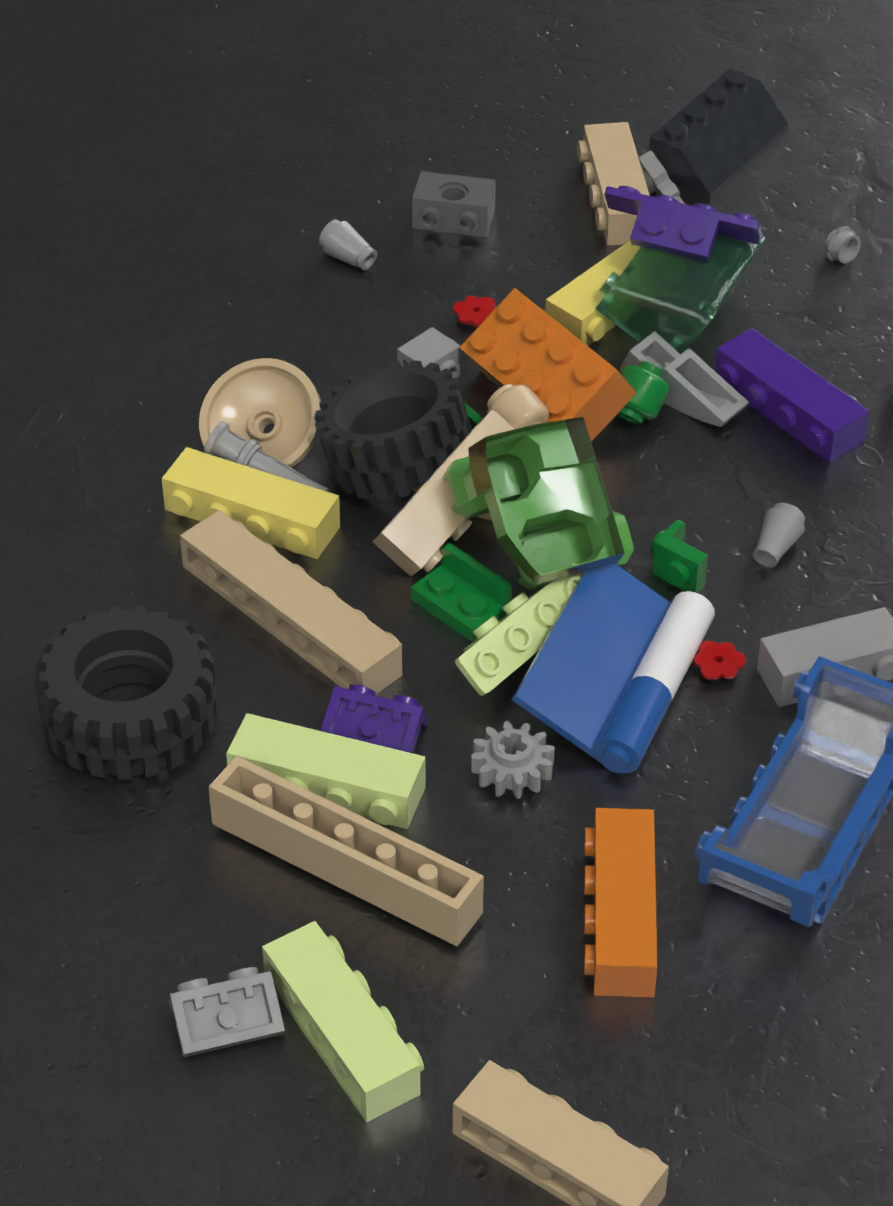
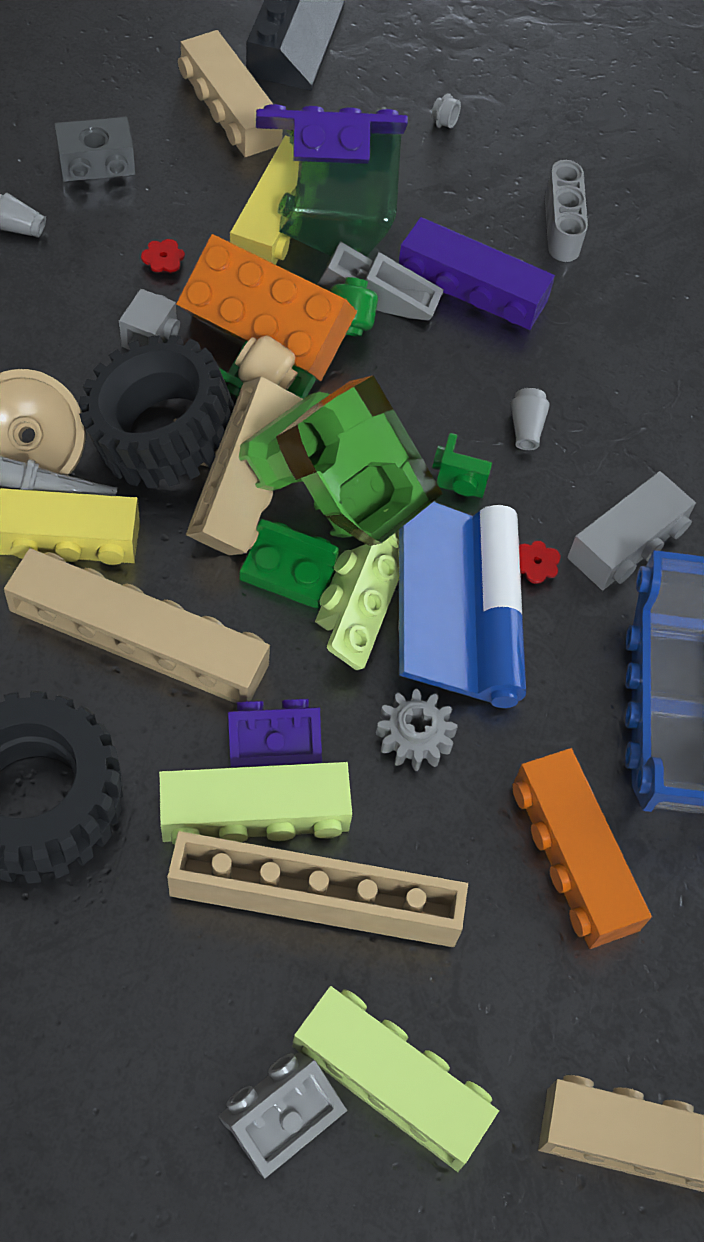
camera: 30 degrees left, 15 degrees up
light grey plate [639,150,685,204] -> none

